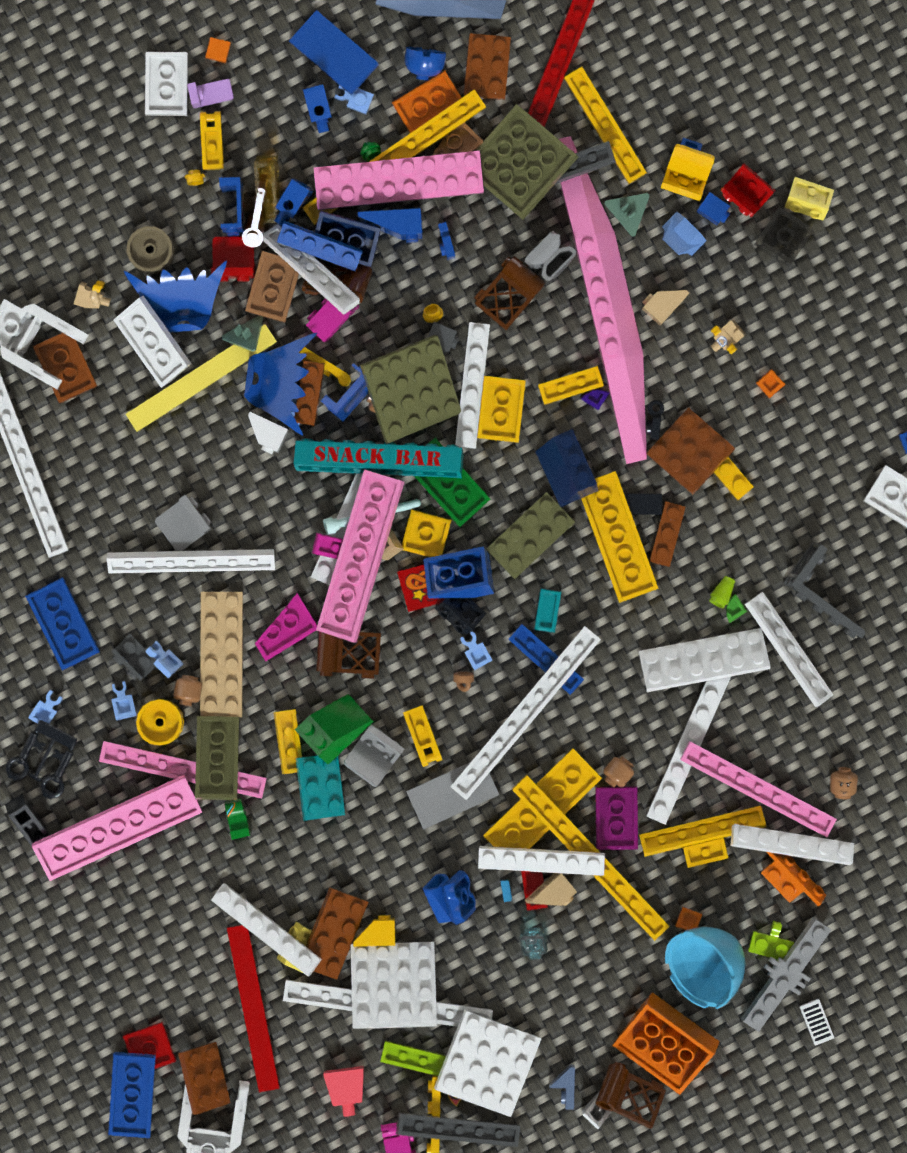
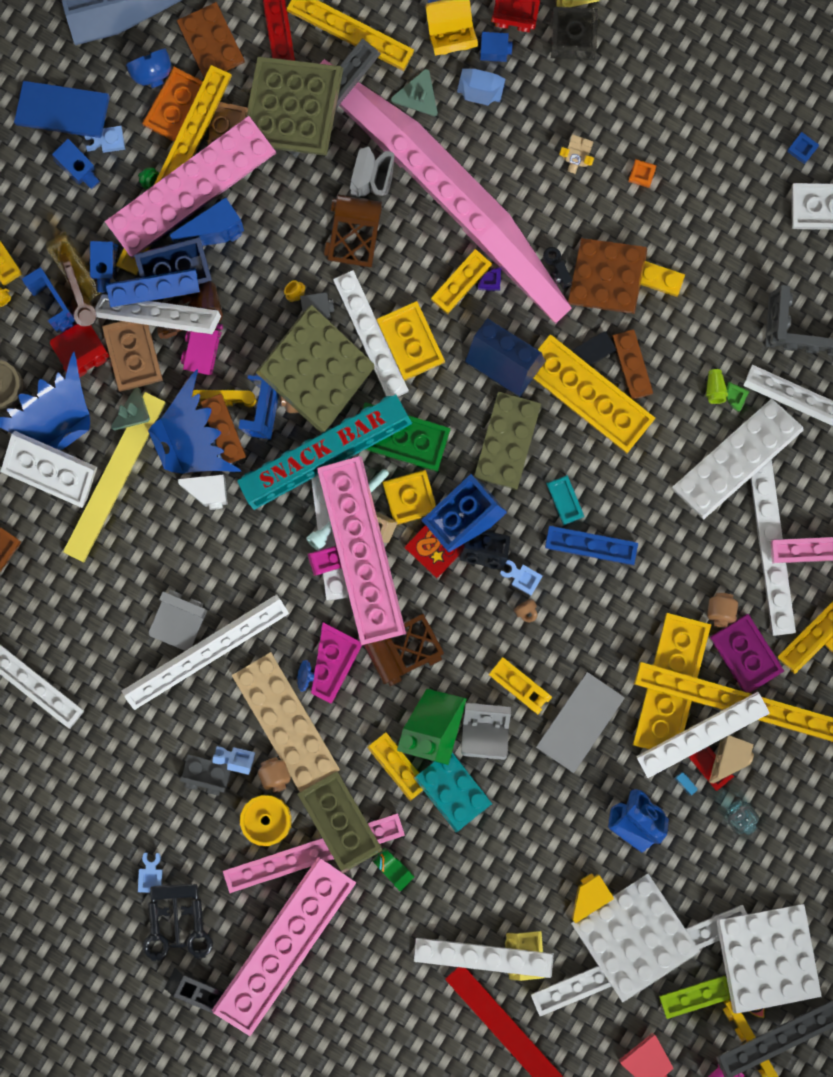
camera: 30 degrees left, 5 degrees down
blue tile [26,577,100,671] -> none
light blue plate [111,681,137,721] -> none
dark orange plate [306,887,369,980] -> none
blue plate [438,222,455,260] -> none
white plate [450,626,601,800] -> none
tan slope [642,290,689,326] -> none
none -> blue piece [297,660,314,692]

